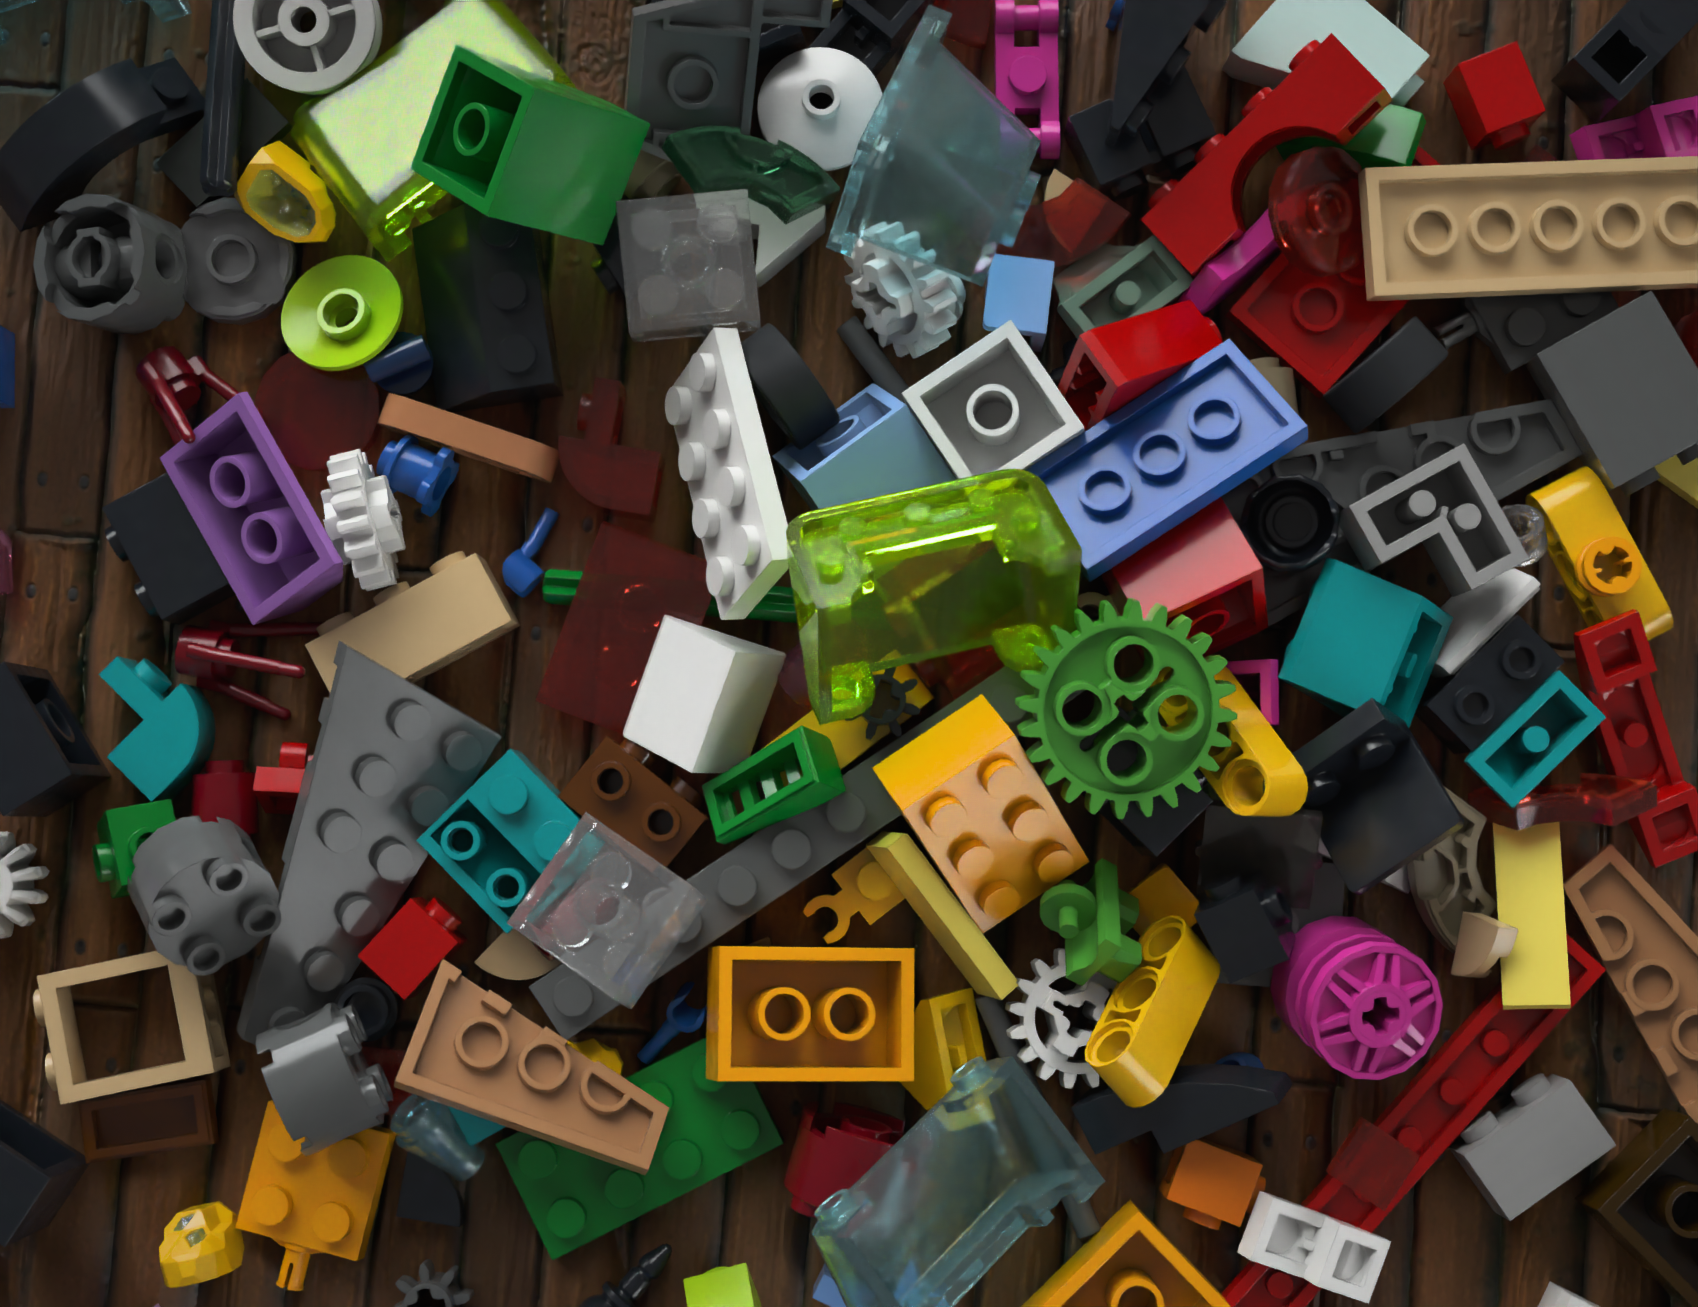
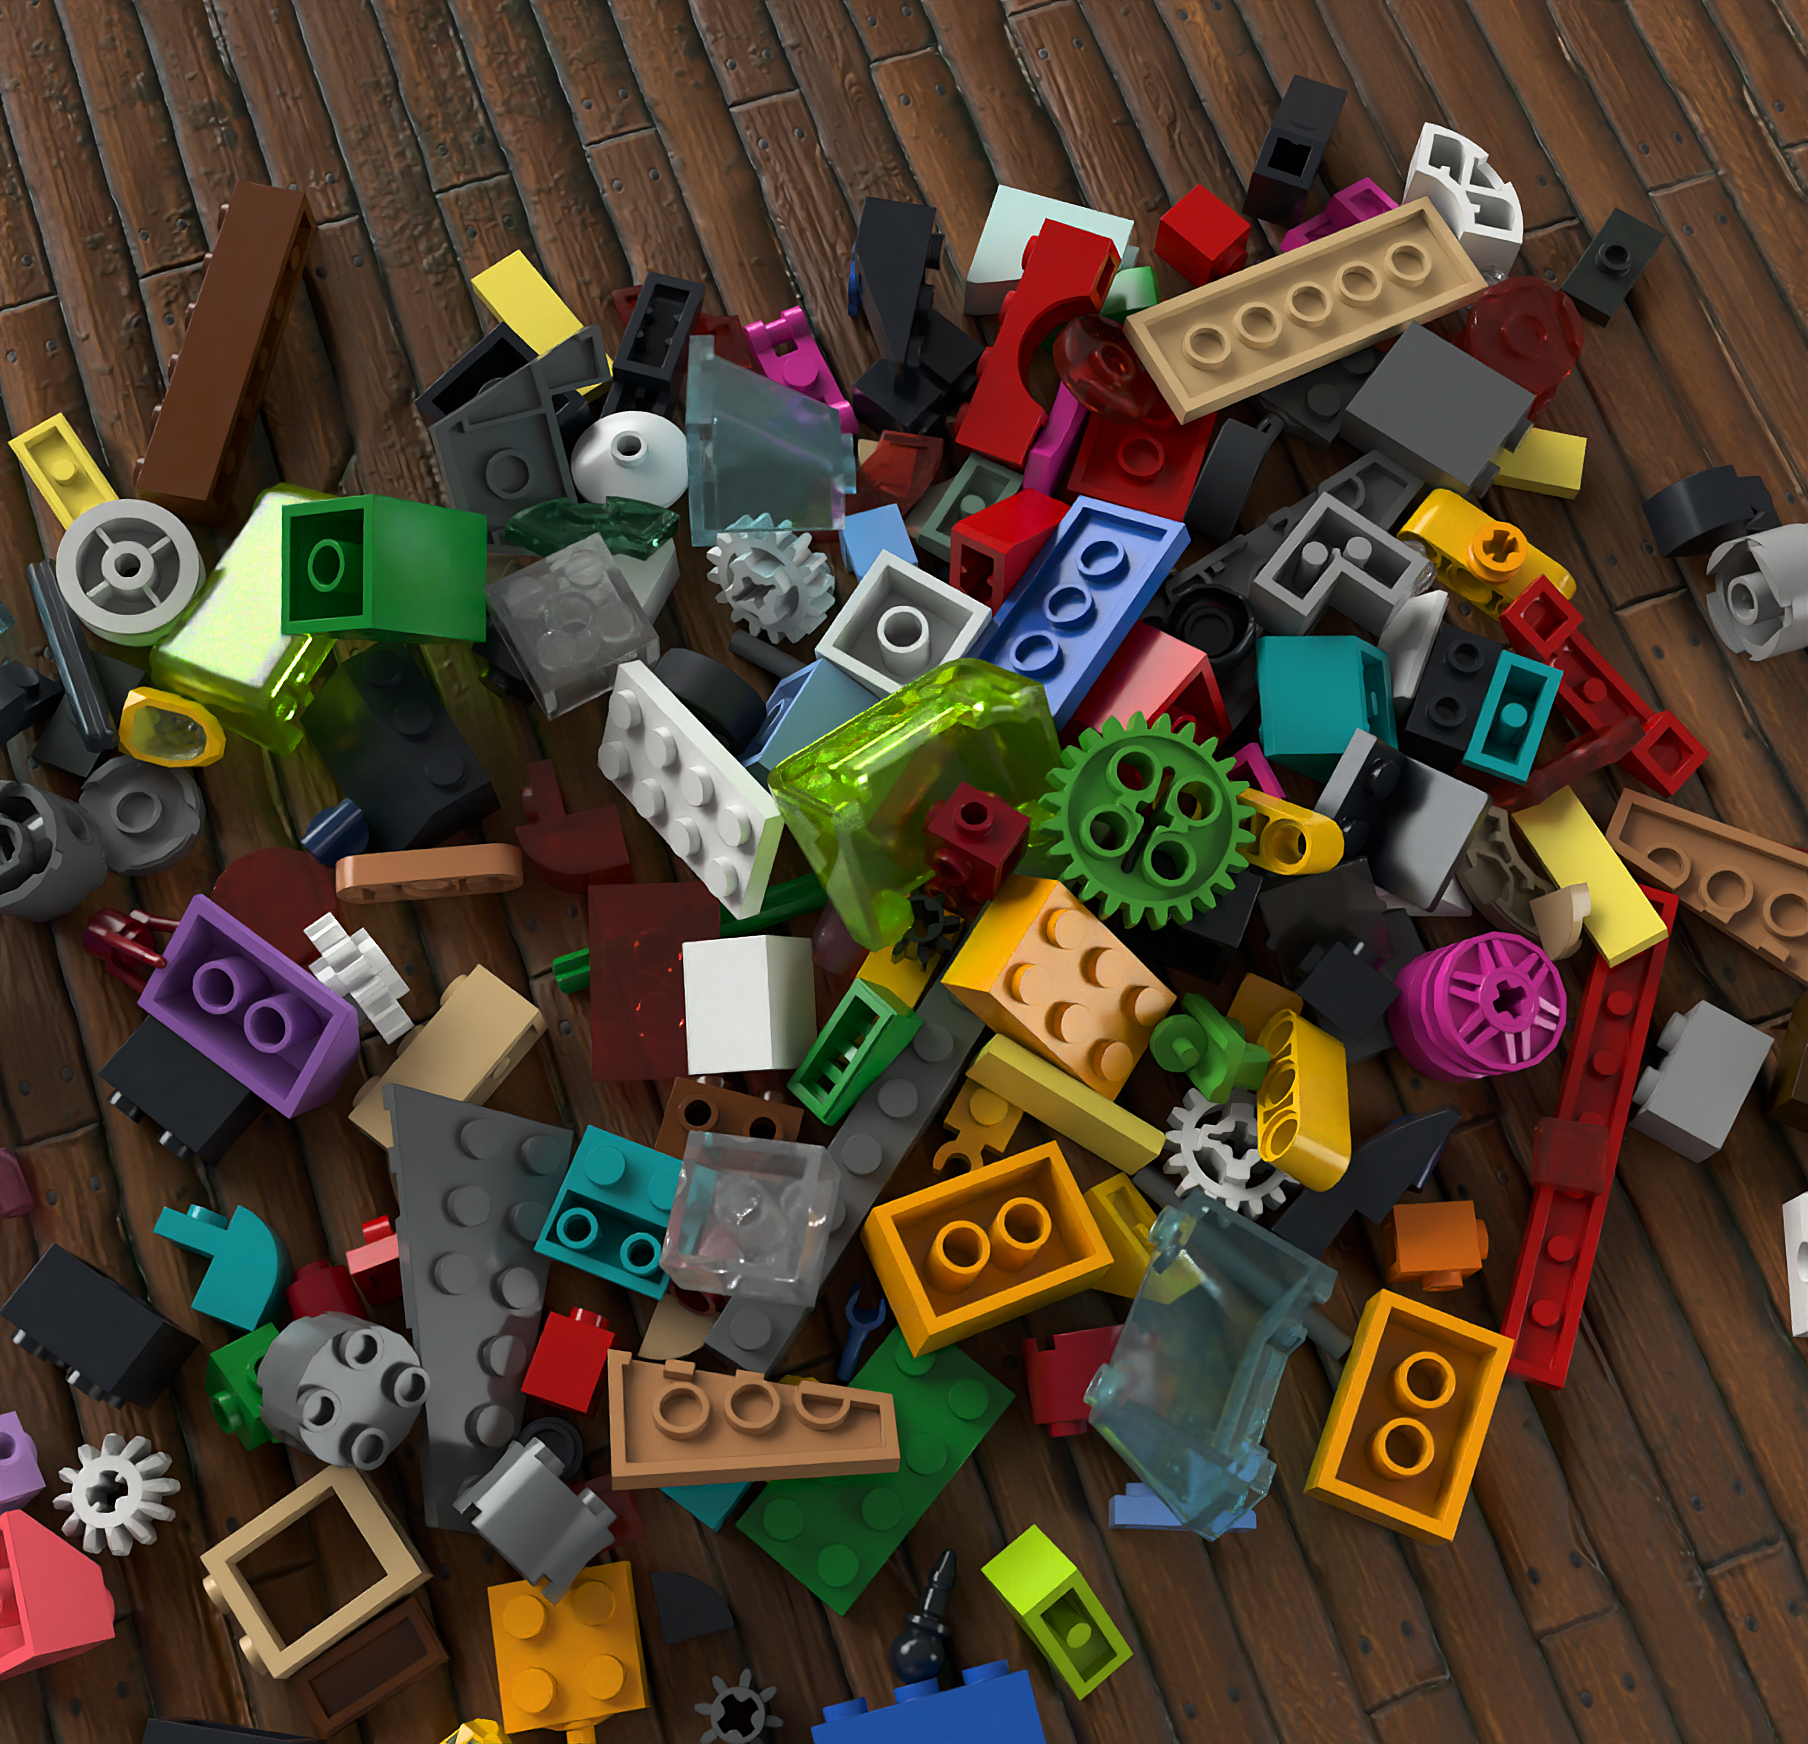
camera: 30 degrees left, 15 degrees down
dark red plant [175,619,323,721] -> none
lime dish [281,255,403,371] -> none
blue brick [376,434,459,517] -> none
clear light blue cone [390,1094,485,1181] -> none
blue hand [502,508,559,598] -> none
white slope [1237,1191,1391,1304] -> none
none -> dark red brick [921,781,1032,901]

